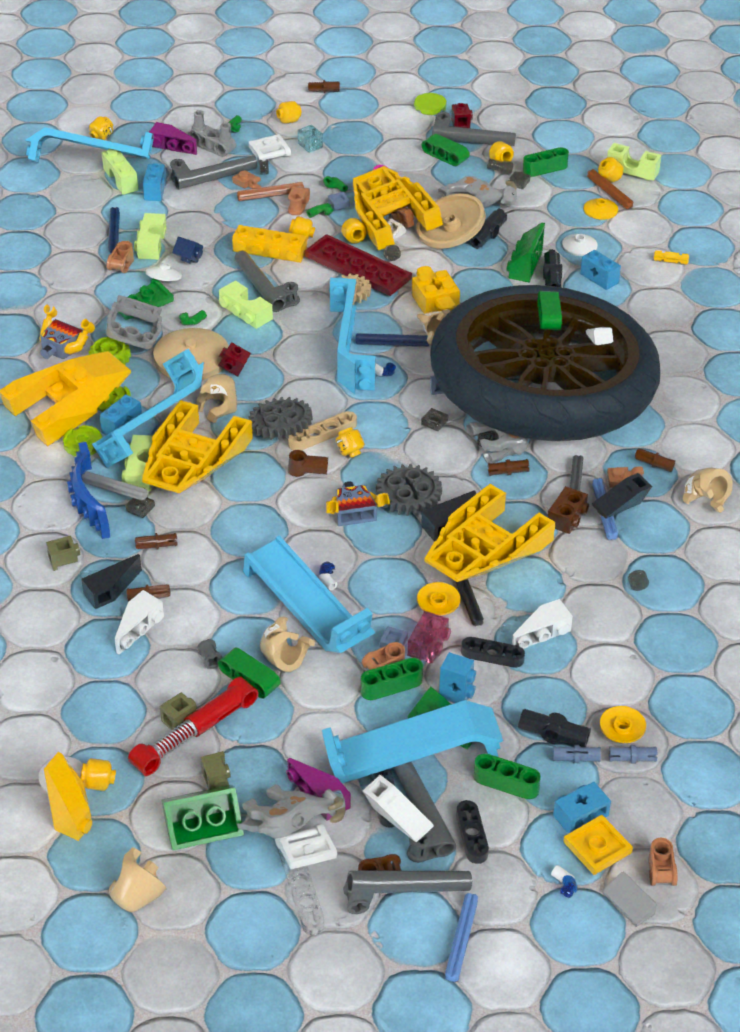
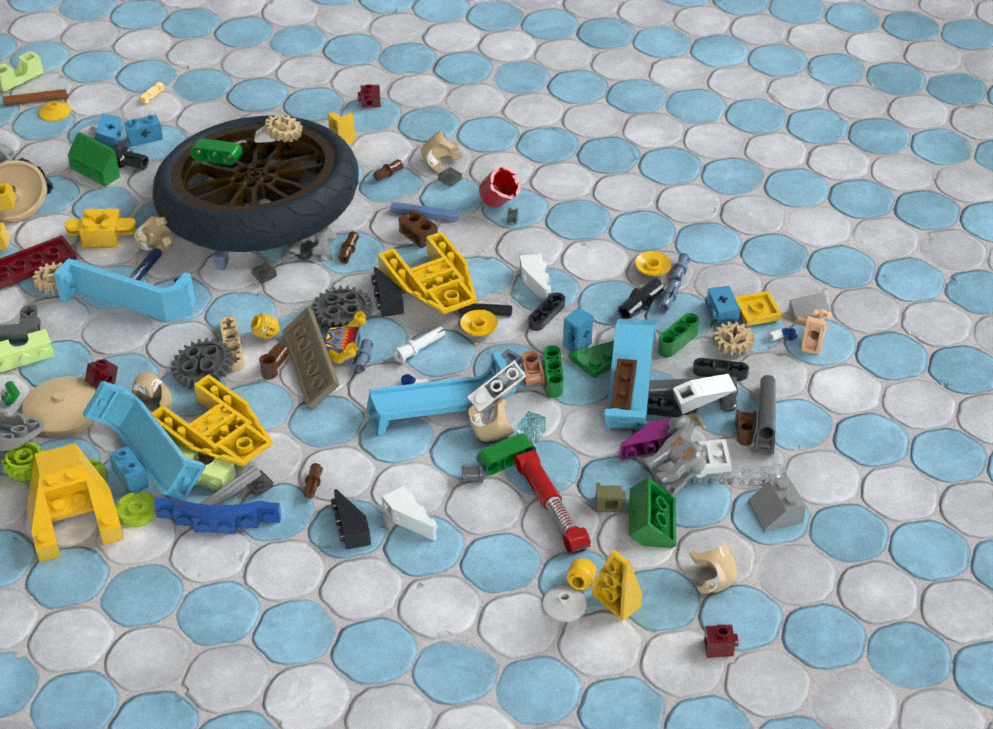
camera: 70 degrees left, 0 degrees up
olive brick [46,536,81,571] -> none
reddish brown axle [127,584,171,602] -> none
olive brick [160,692,197,730] -> none
clear smoke plate [383,245,401,261] -> none
clear pink brick [407,611,451,663] -> none
medium blue axle [445,893,478,982] -> none
dark grey axle [570,455,584,491] -> none
black slope [591,473,653,519] -> none
yellow head [598,157,624,182] -> none
nougat plate [607,466,644,488] -> none
nougat piece [648,837,678,886] -> none
none -> dark azure brick [94,113,123,147]
none -> tan gear [264,114,303,142]
none -> dark tan plate [282,307,340,409]
none -> yellow panel [327,112,355,144]
none -> sand blue pin [353,339,373,373]
none -> white pin [393,326,445,363]
none -> clear smoke plate [438,167,462,186]
none -> white slope [467,360,526,414]
none -> red cylinder [479,166,521,208]
none -> clear light blue brick [517,411,546,446]
none -> reddish brown plate [610,359,637,410]
none -> dark red brick [704,624,739,658]
none -> tan gear [713,322,755,356]
none -> light grey slope [748,476,806,532]
none -> light nougat piece [795,309,832,355]

